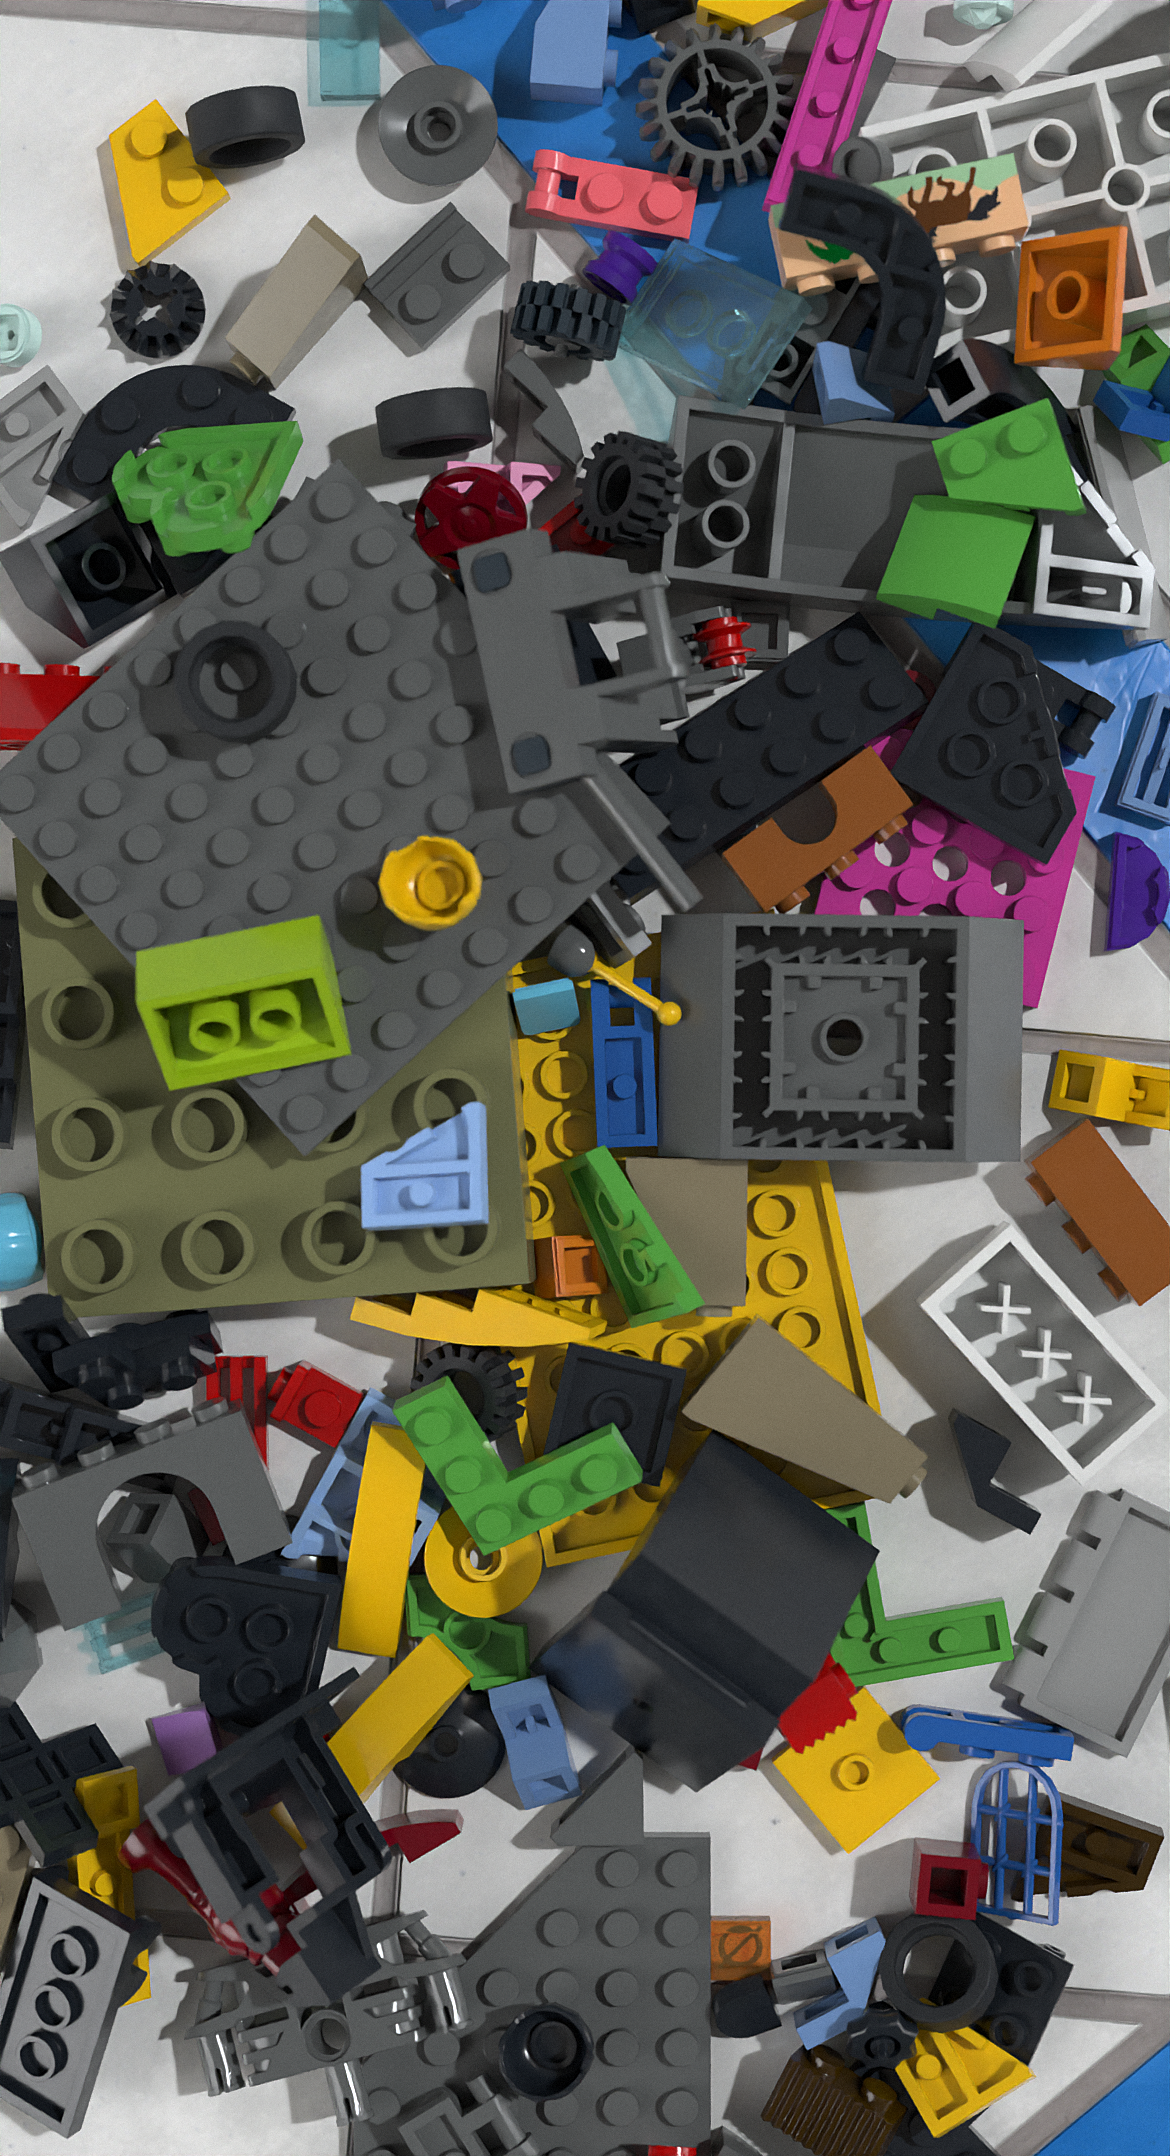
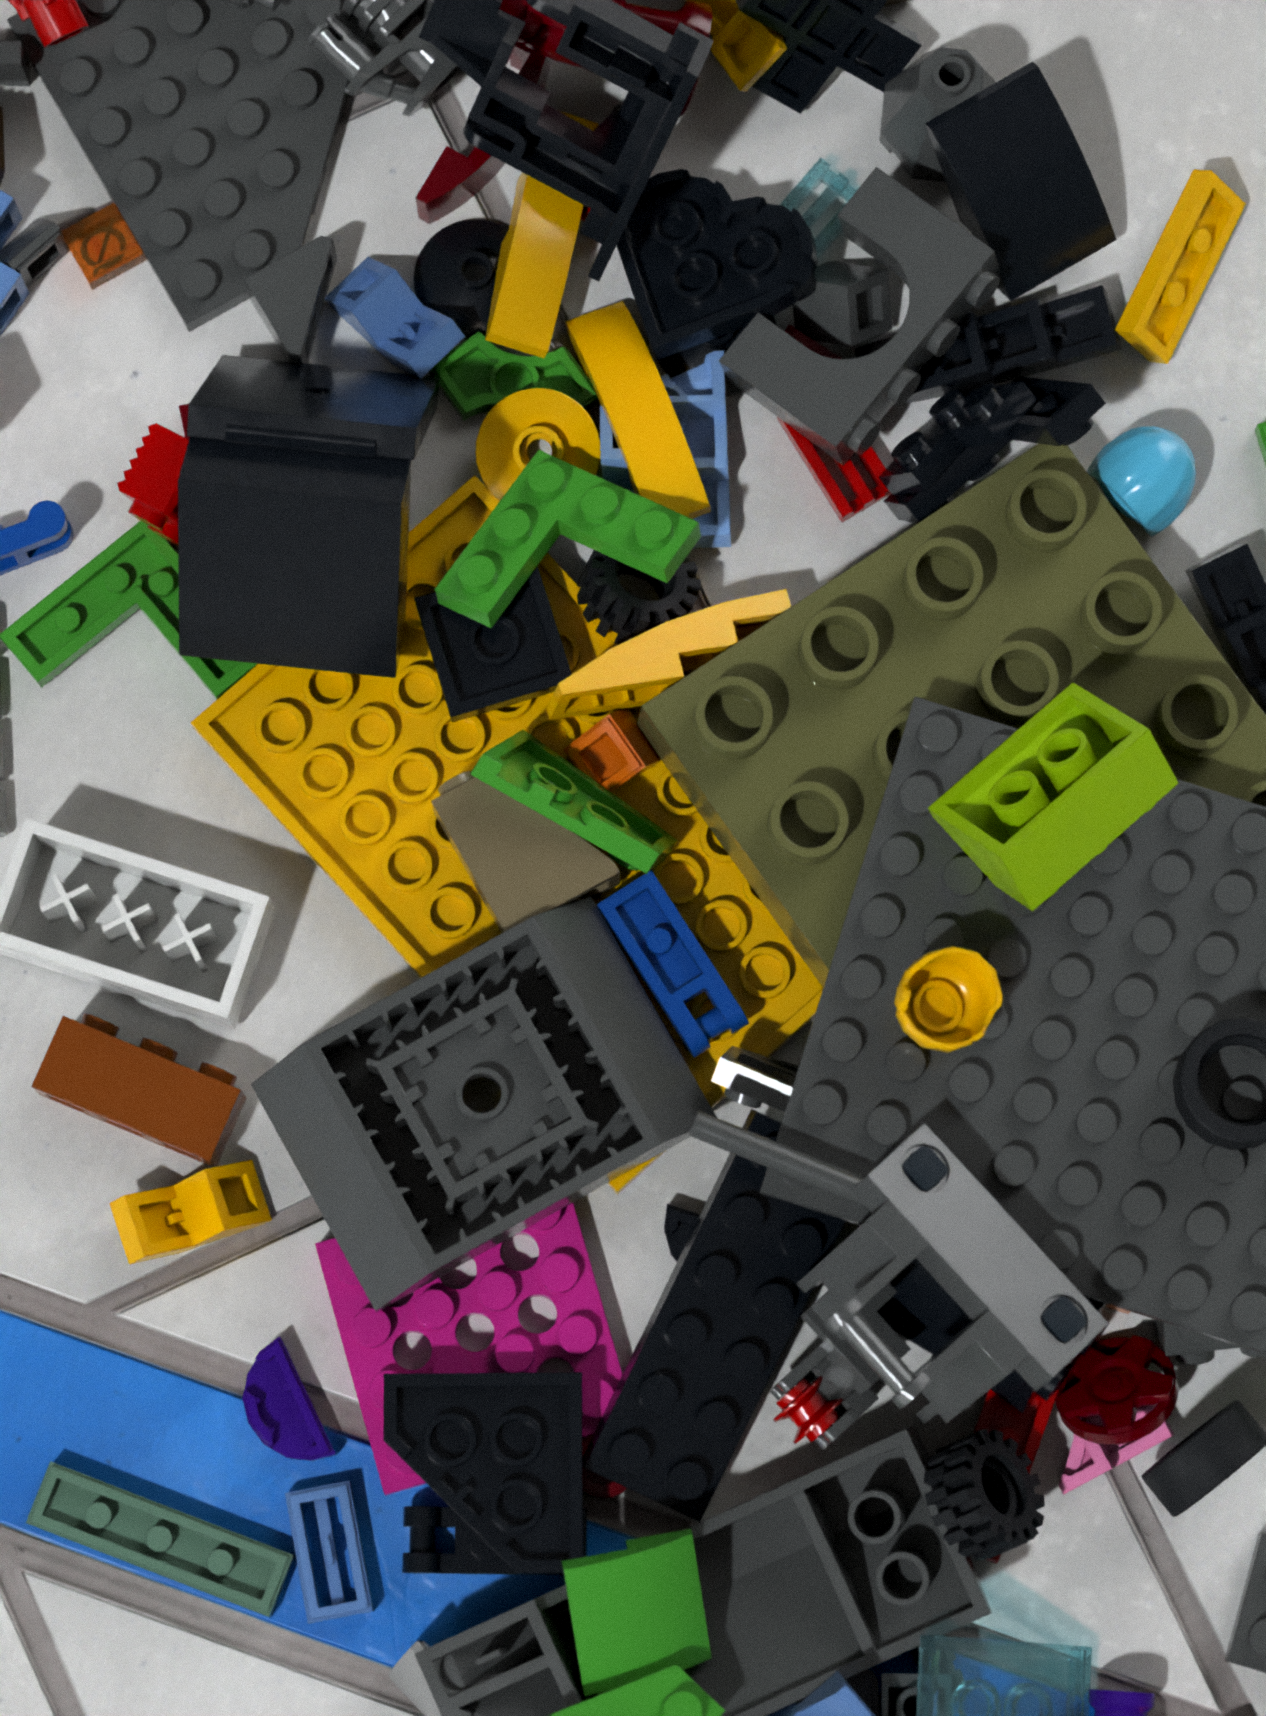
camera: 155 degrees right, 10 degrees down
medium lavender slope [151,1702,223,1776] -> none
red bracket [267,1359,365,1448] -> none
light blue wing [361,1102,489,1231] -> none
black hair [498,2002,595,2102] -> none
dark grey slope [504,348,584,475] -> none
black wheel [510,280,626,362] -> none
medium azure slope [512,978,581,1035] -> none
hinge [547,924,681,1026] -> none
dark tan slope [681,1313,928,1504] -> none
black tile [712,1973,782,2038] -> none
dark orange arch [721,745,913,914] -> none
dark grey tile [730,600,790,664] -> none
yellow plate [771,1686,940,1855] -> none
black slope [948,1408,1042,1535] -> none

